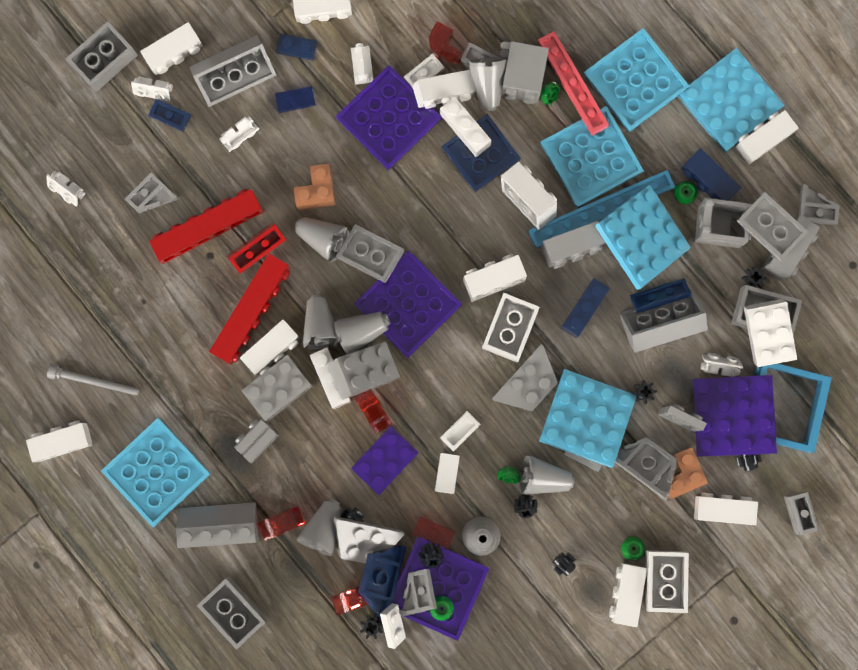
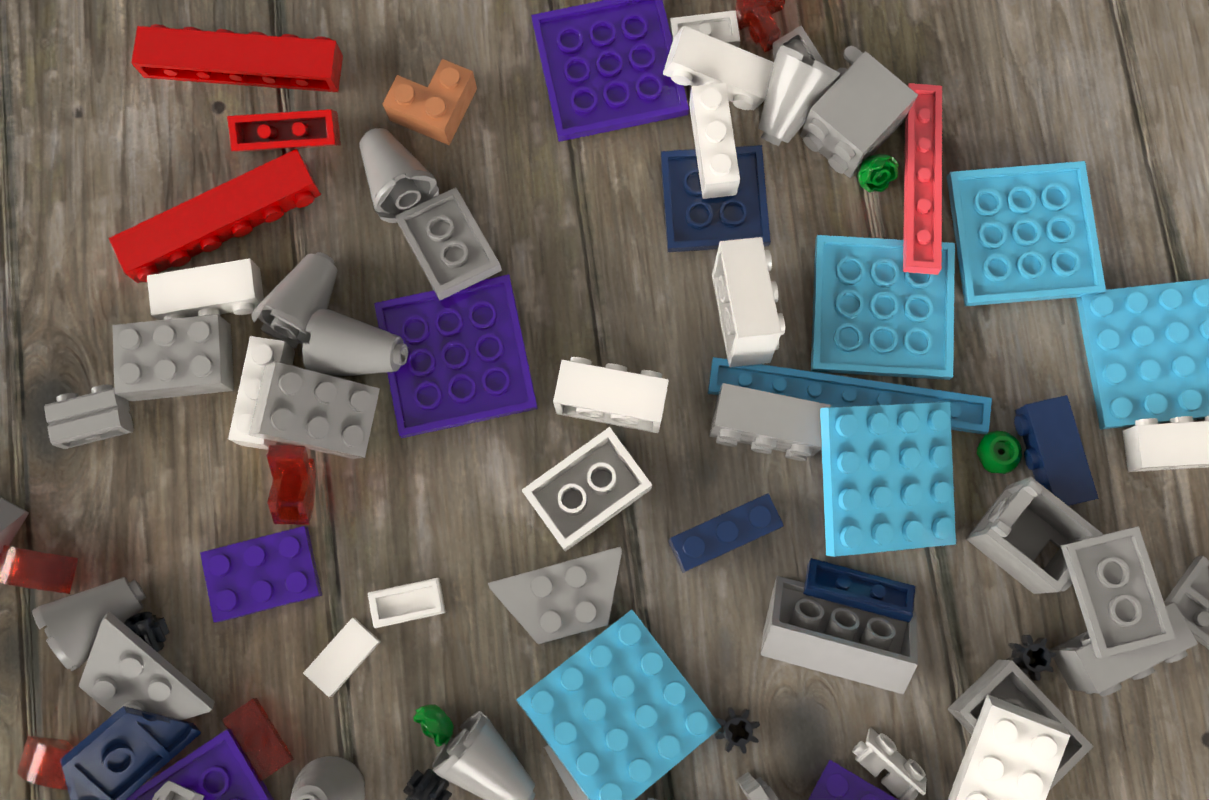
camera: 30 degrees right, 5 degrees down
black gear [418,543,444,568] -> none

